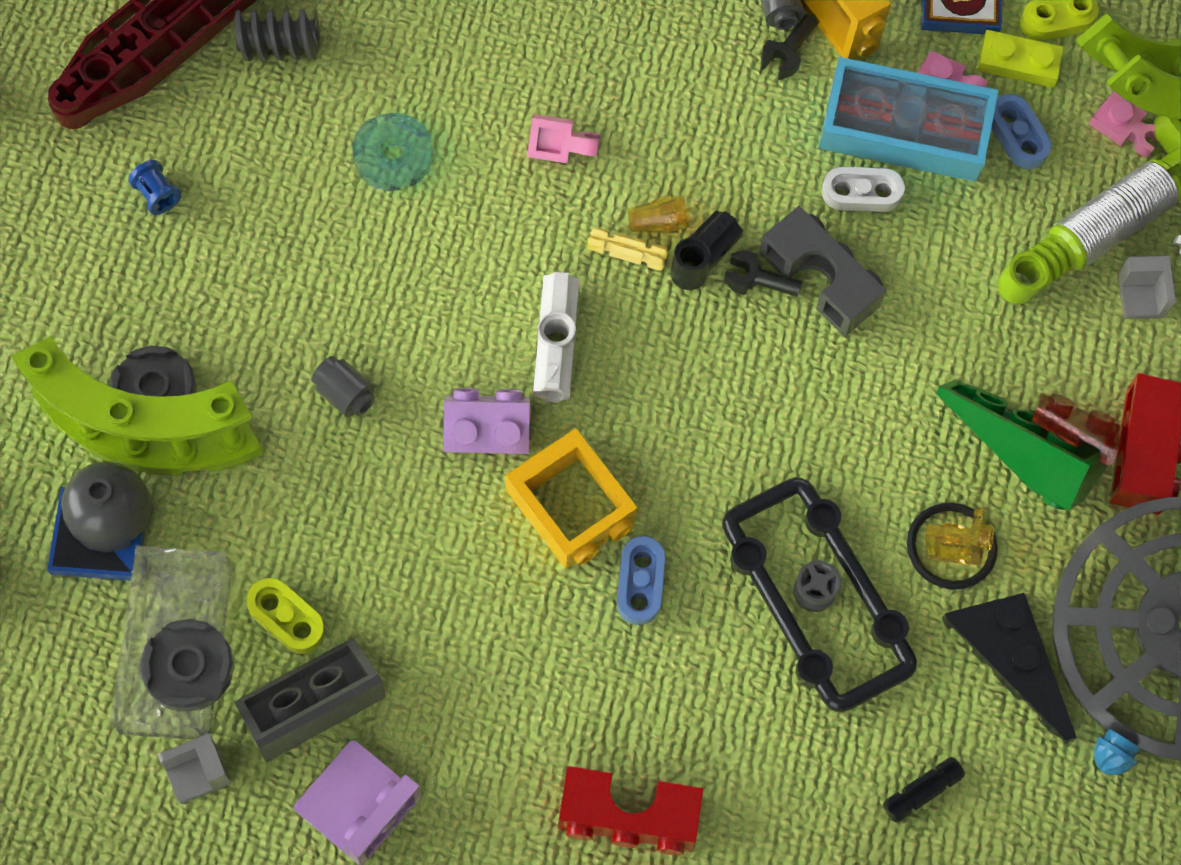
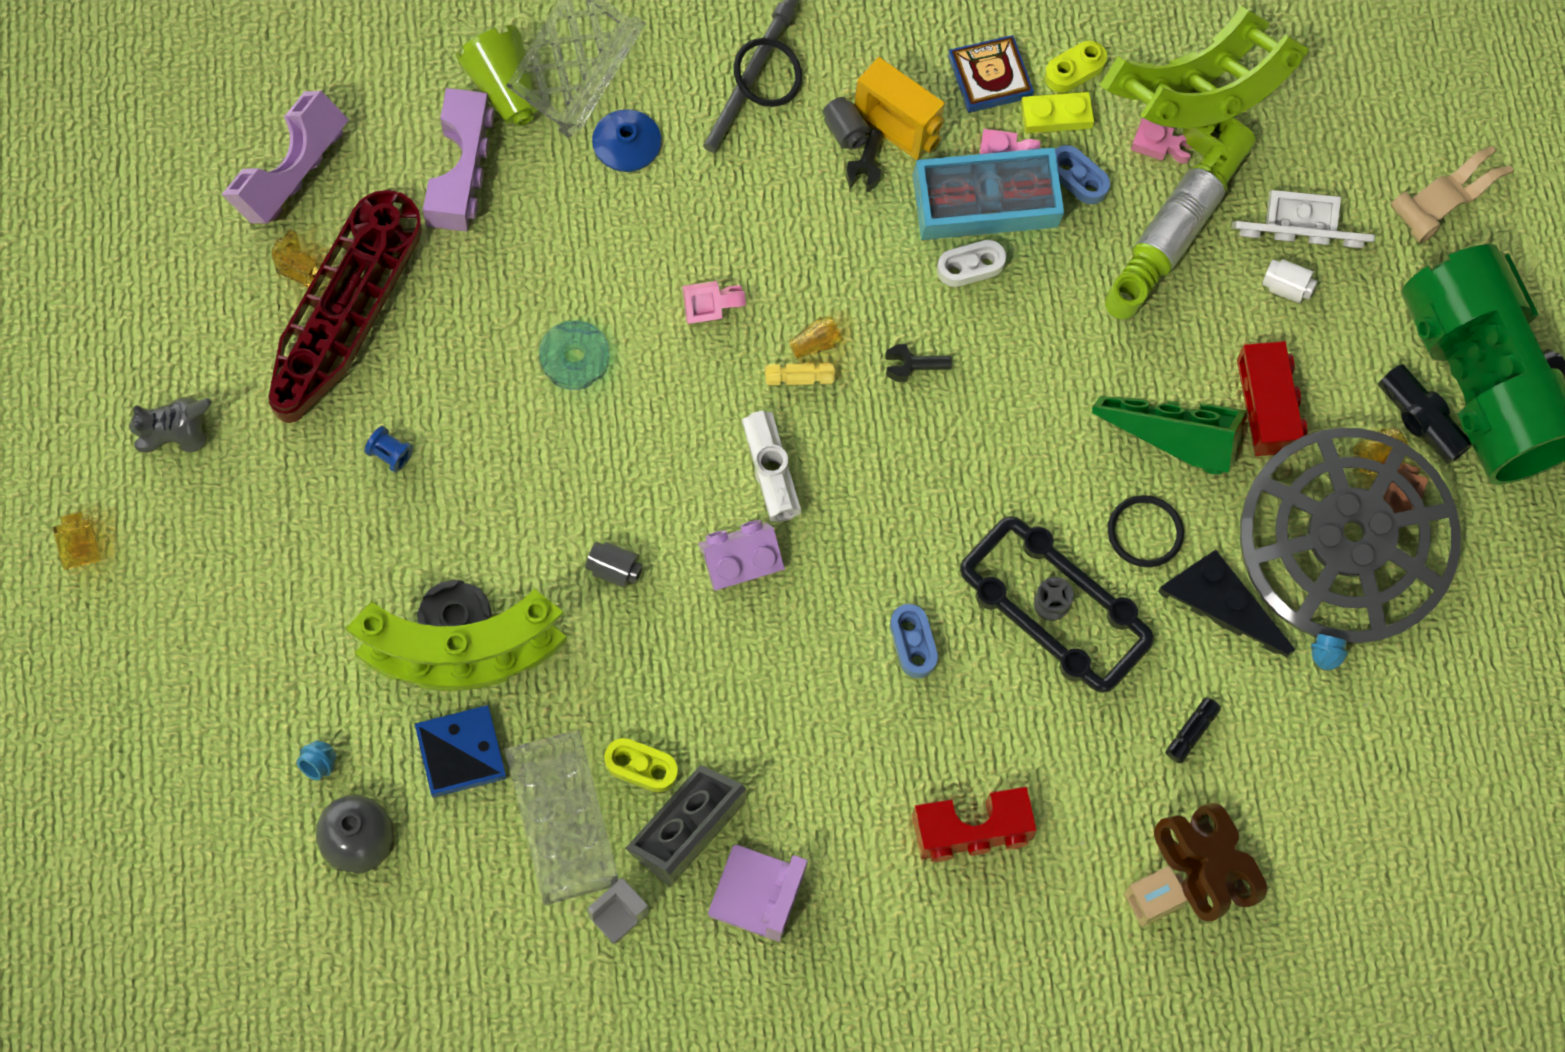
camera: 20 degrees left, 0 degrees up
dark grey cylinder [61,461,153,552] -> none
dark grey tile [140,619,235,712] -> none
dark grey piece [234,9,320,61] -> none
yellow window [505,428,638,569] -> none
black piece [671,210,743,290] -> none
dark grey arch [759,206,886,337] -> none
clear yellow bracket [924,508,994,566] -> none
clear red wing [1032,393,1120,467] -> none
light grey panel [1117,256,1176,319] -> none

